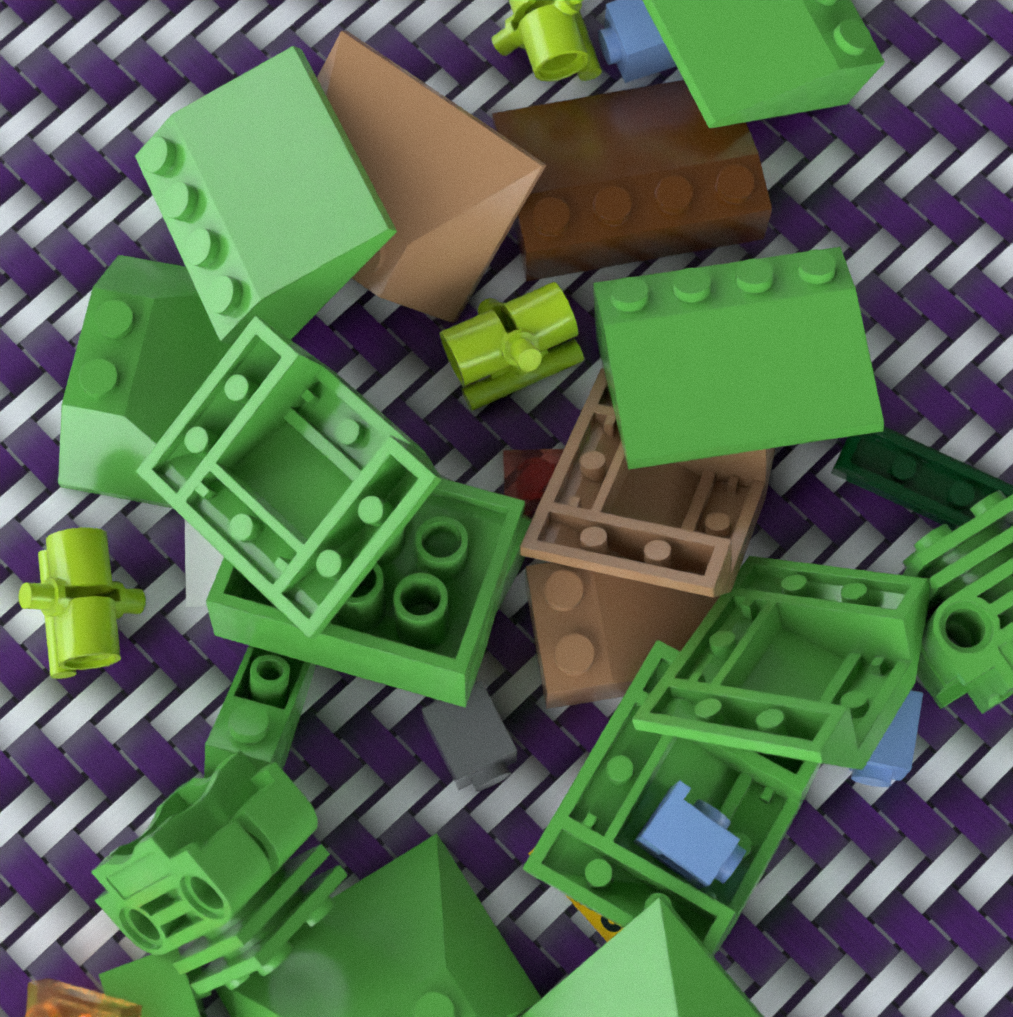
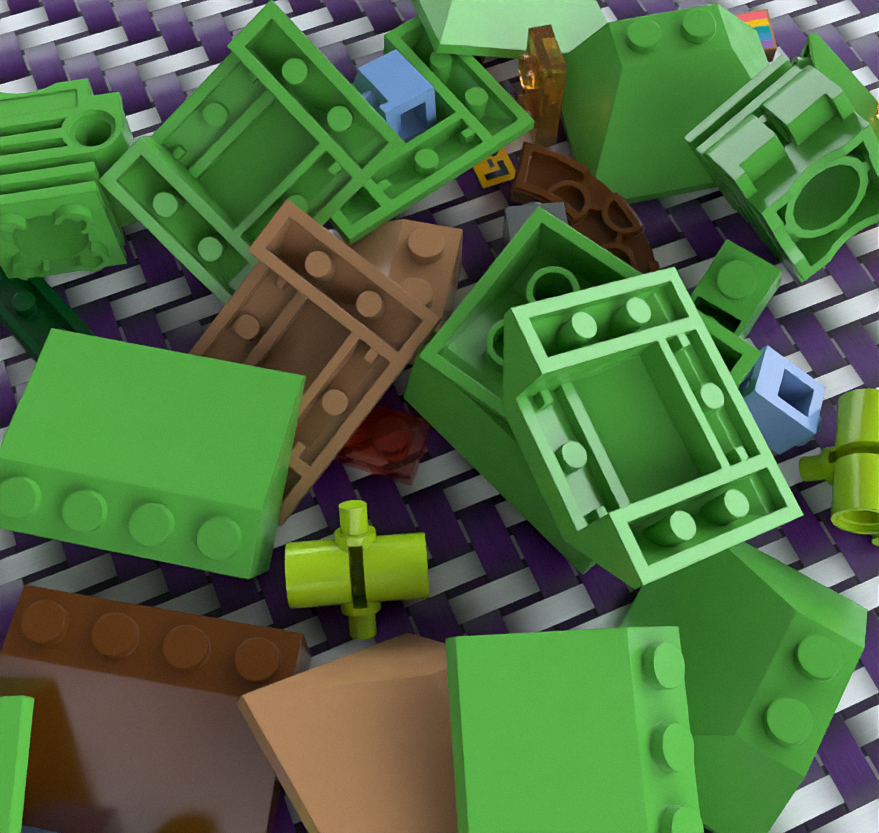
camera: 160 degrees left, 10 degrees down
none -> reddish brown tile [510,141,660,274]
none -> clear orange plate [515,24,567,147]
none -> medium blue brick [738,345,826,455]

